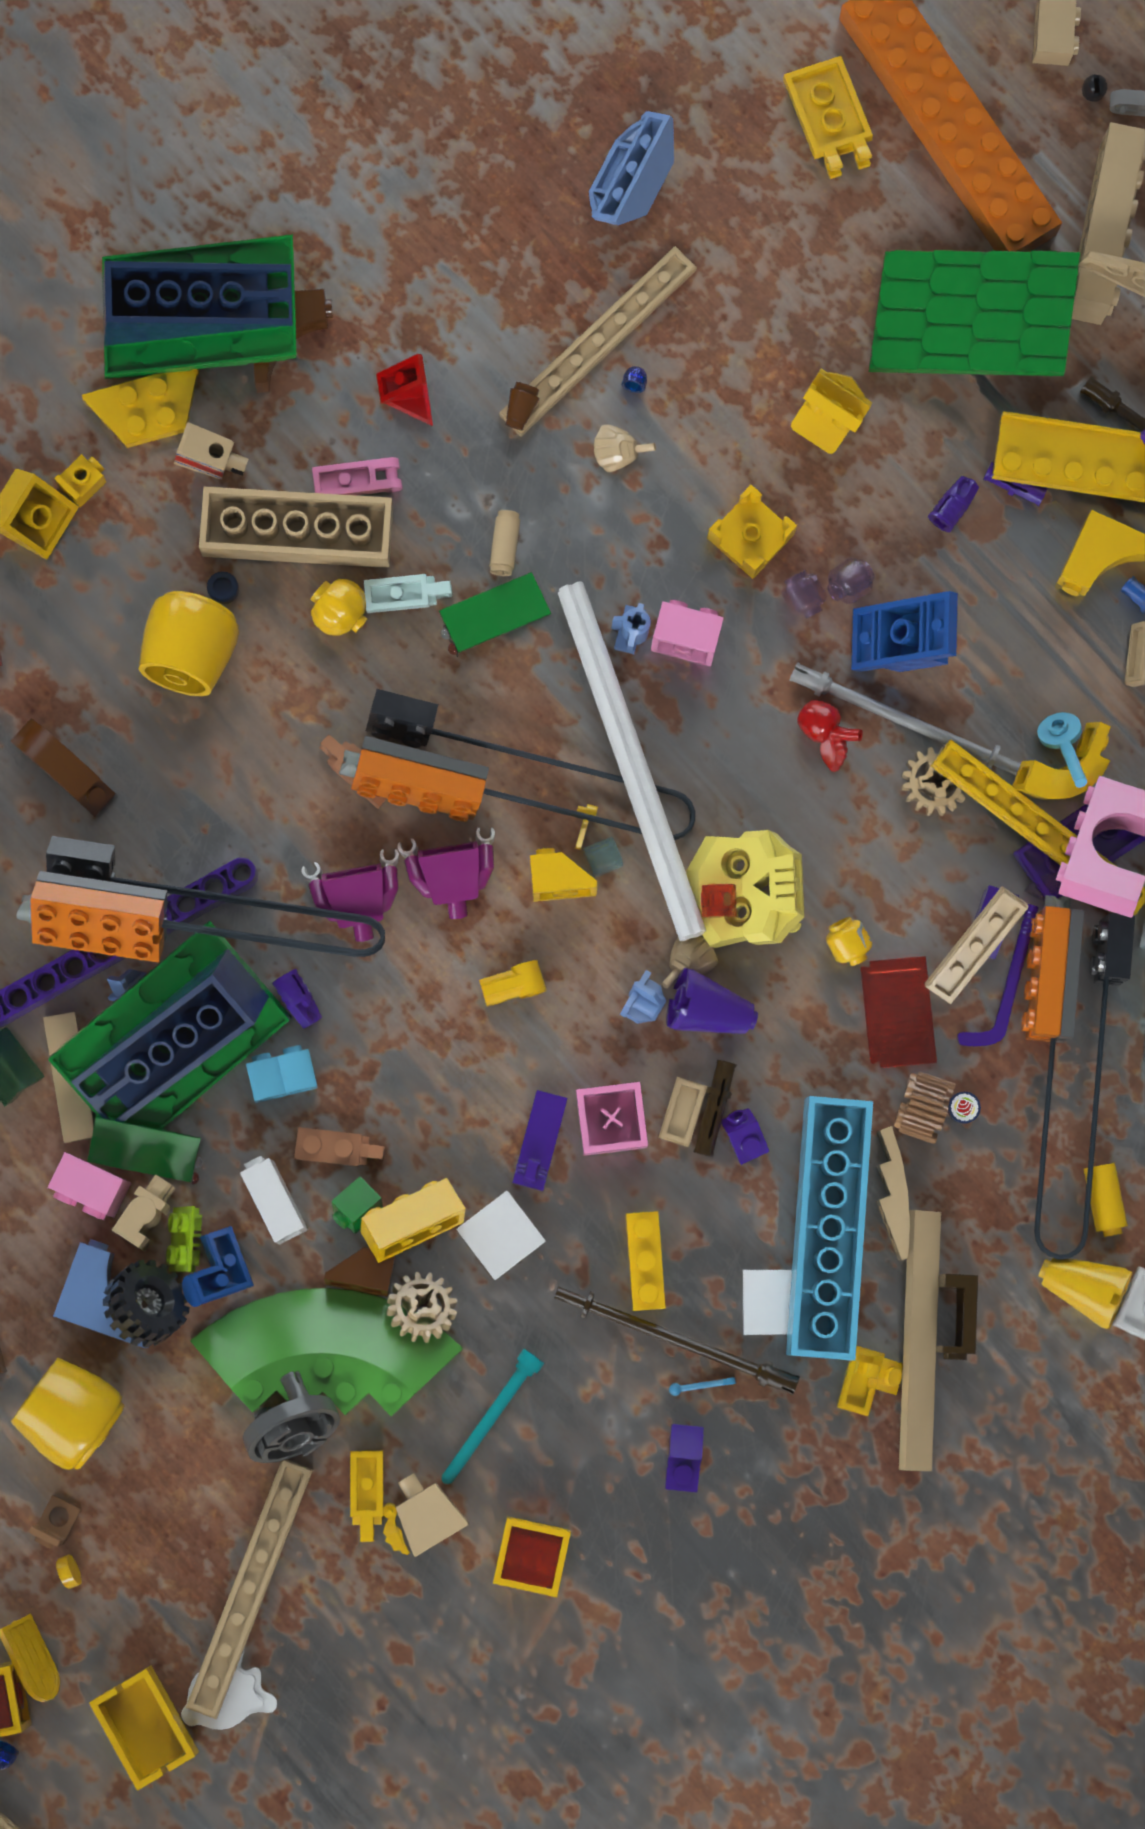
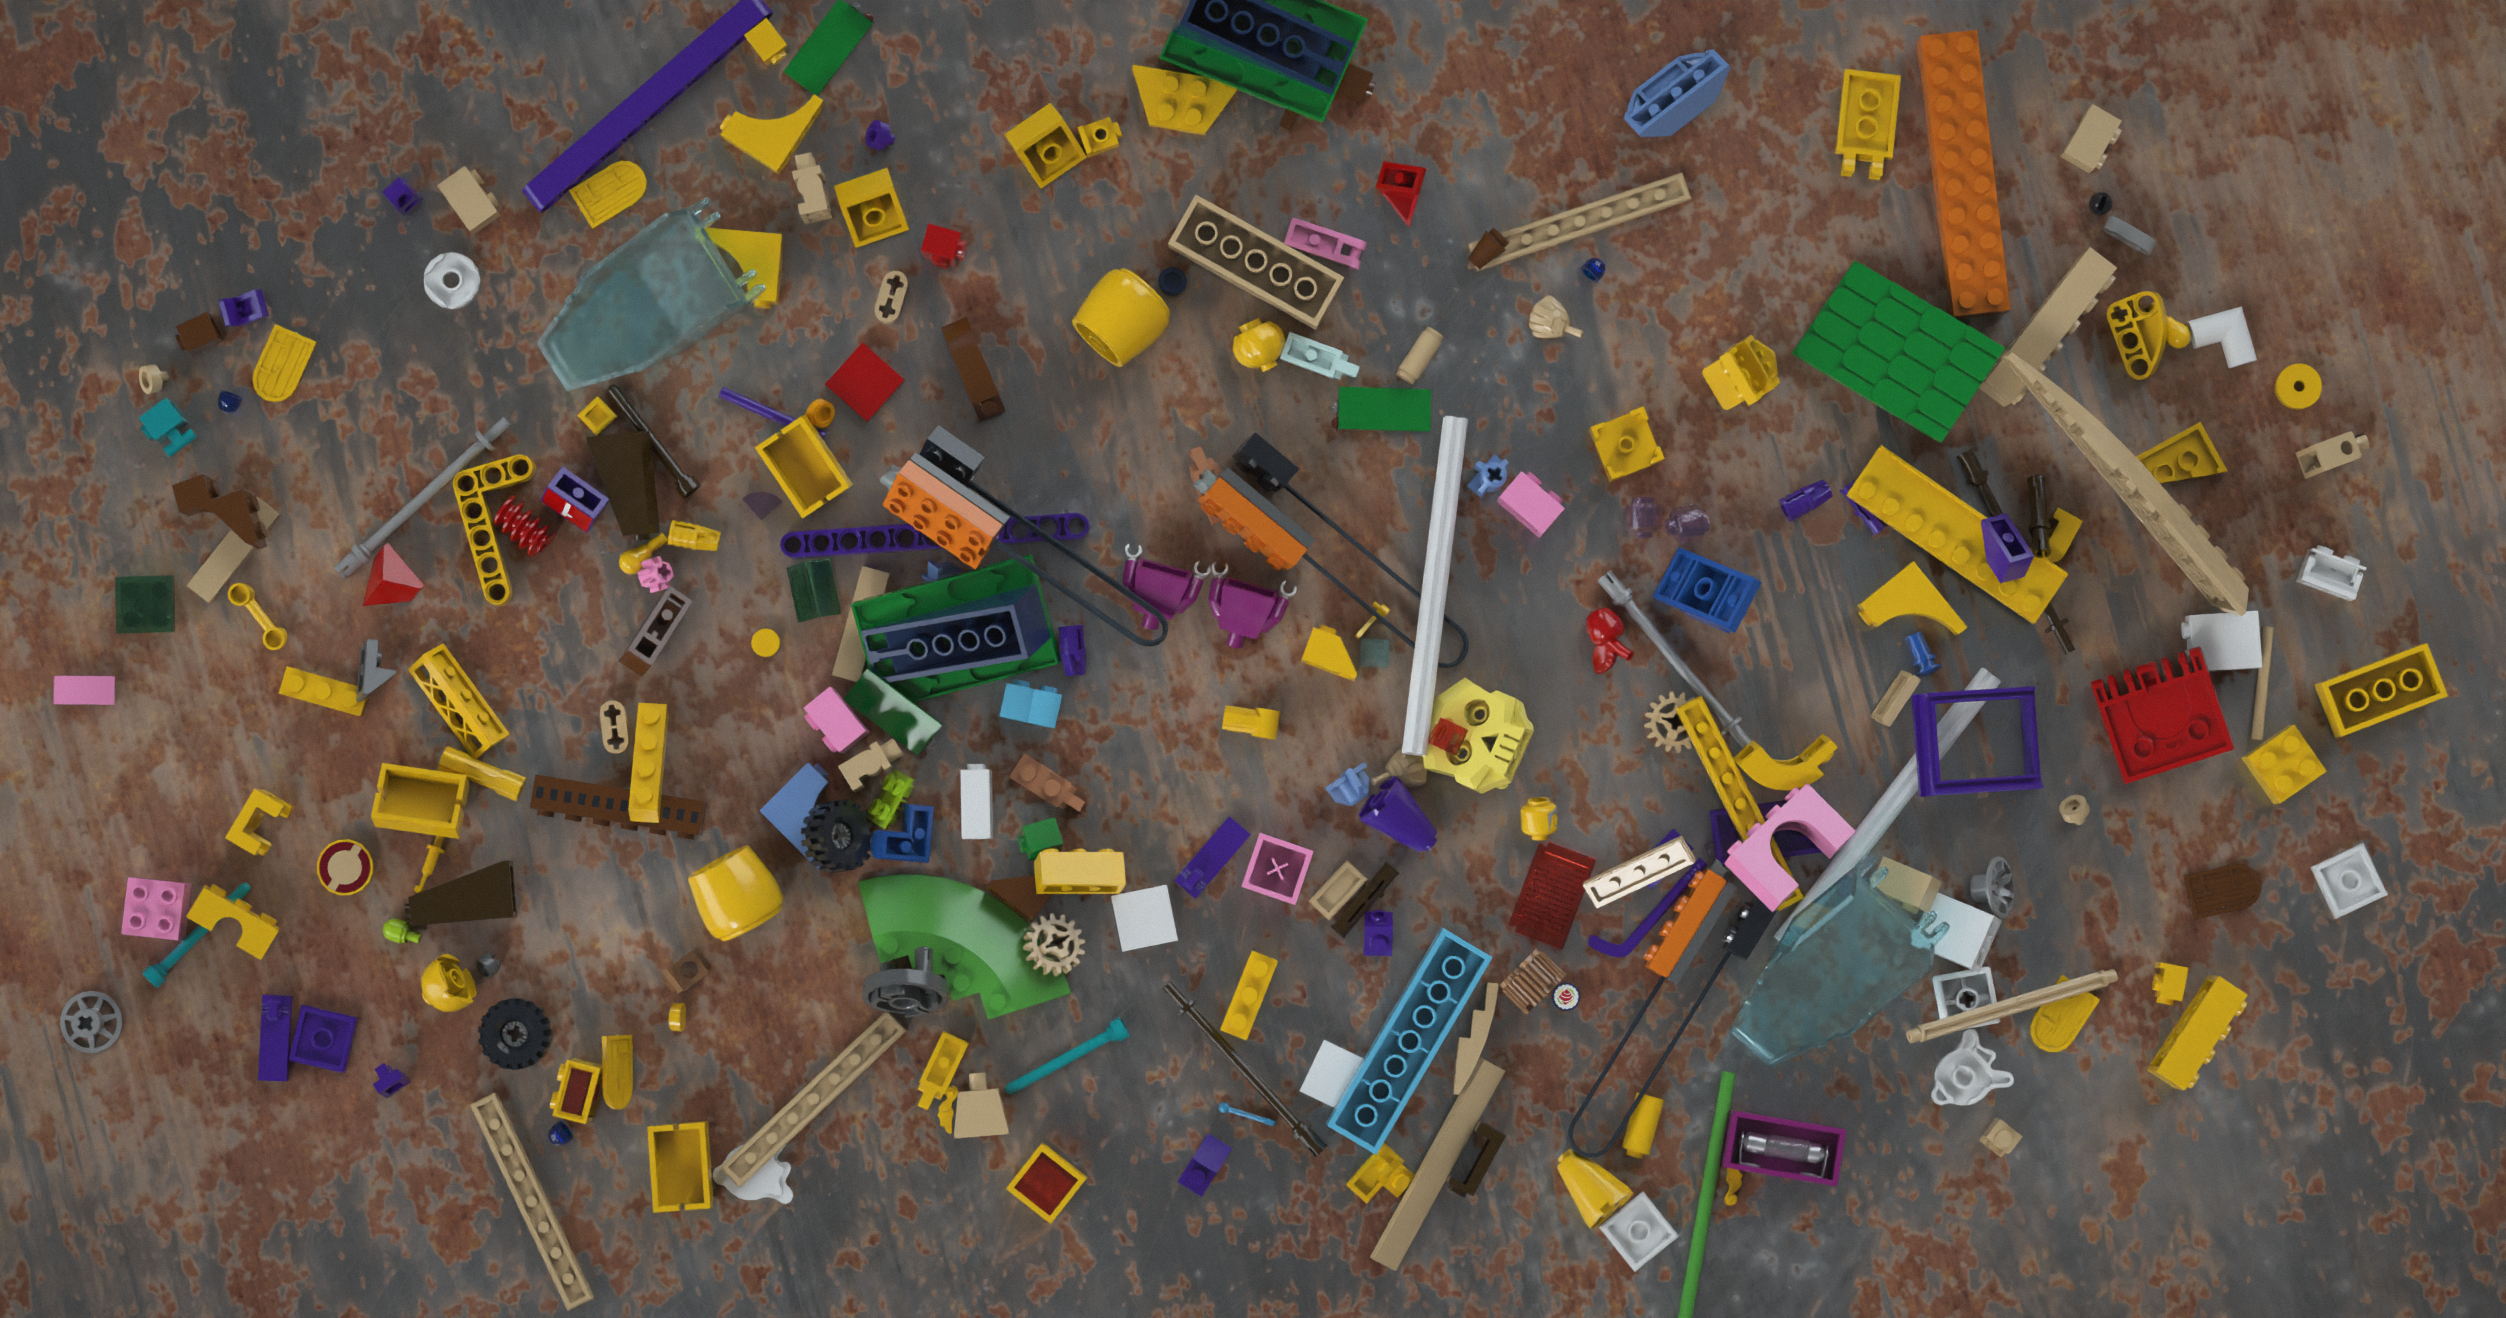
camera: 30 degrees right, 5 degrees up
tan torso [174,422,249,479] -> none
medium azure piece [1037,712,1087,788] -> none

